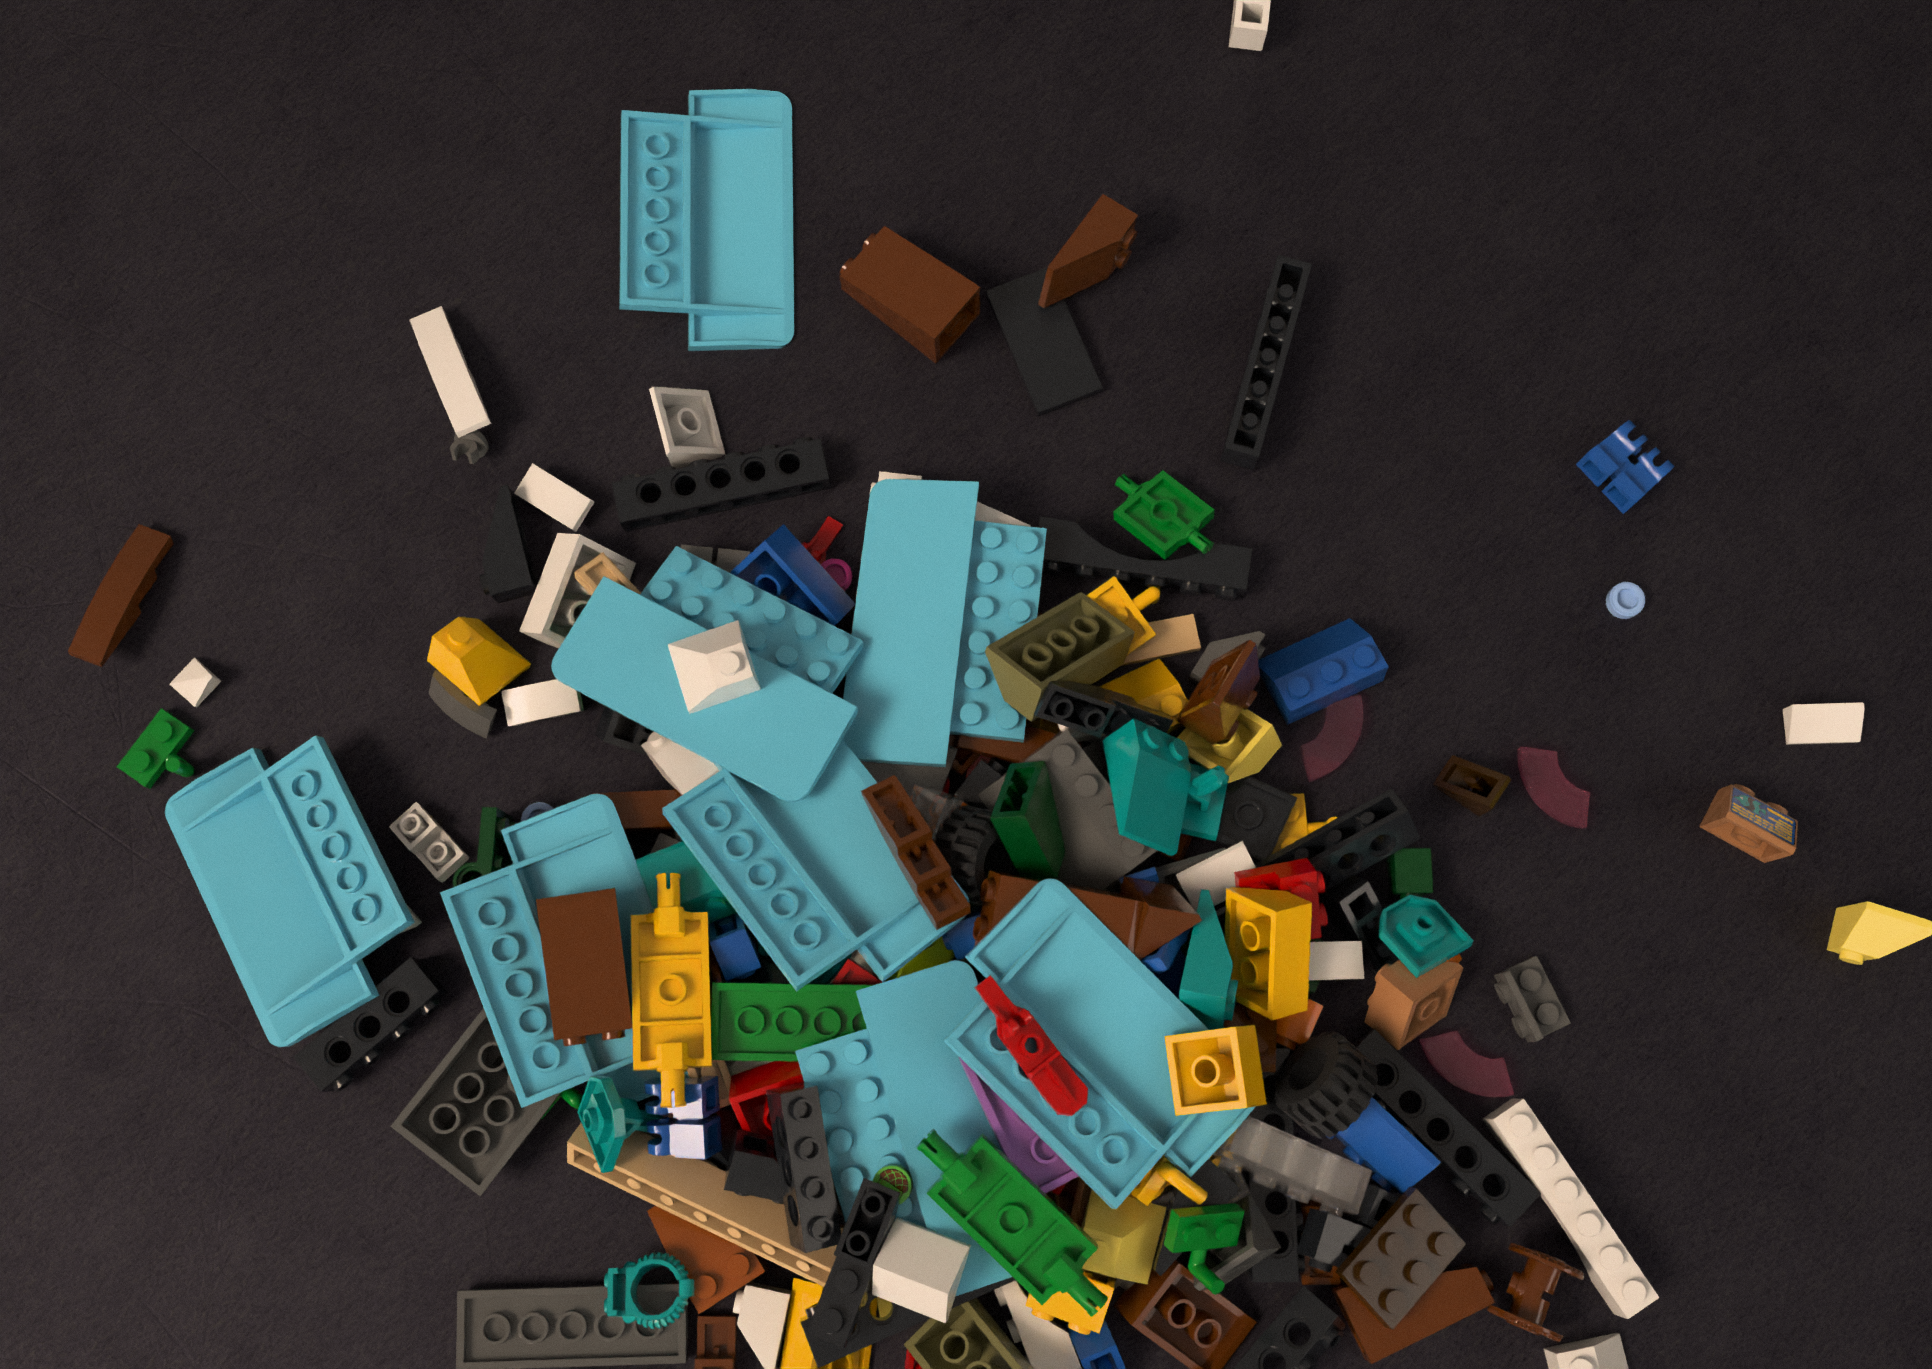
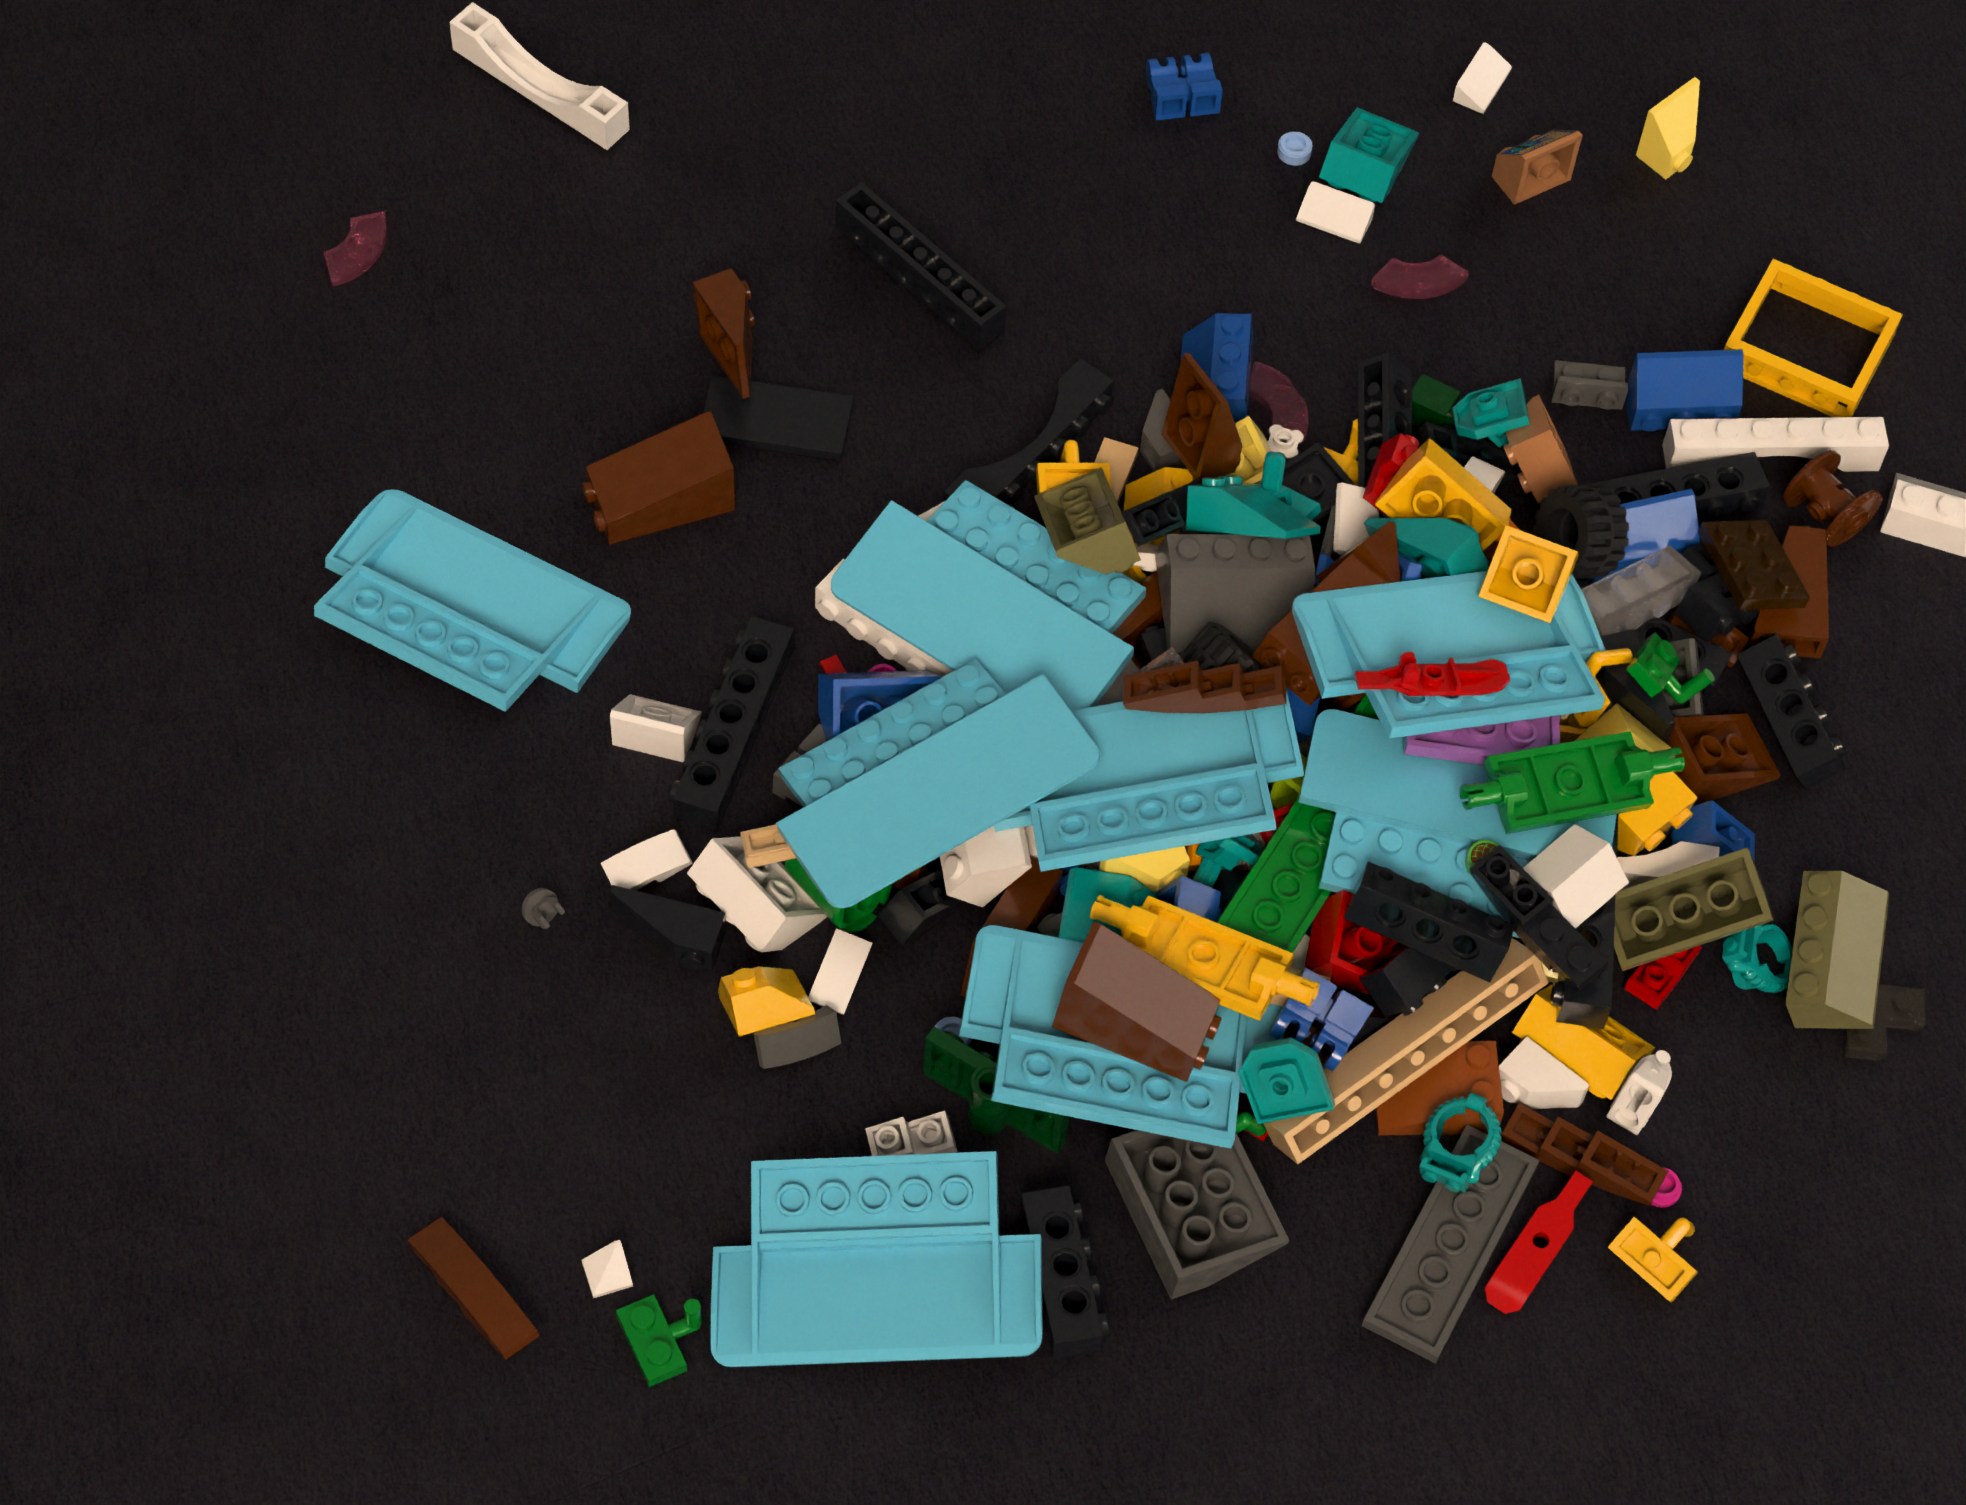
camera: 65 degrees left, 20 degrees down
white slope [410,306,491,438] -> none
white slope [668,620,761,714] -> none
dark green slope [990,761,1066,880] -> none
green plate [1113,470,1214,560] -> none
clear pink tile [1419,1030,1514,1097] -> none
dark brown slope [1433,755,1511,817] -> none
none -> white plate [1267,424,1304,461]
none -> white slope [1296,181,1375,244]
none -> teal slope [1319,107,1419,203]
none -> blue slope [1625,349,1744,431]
none -> yellow window [1724,259,1903,417]

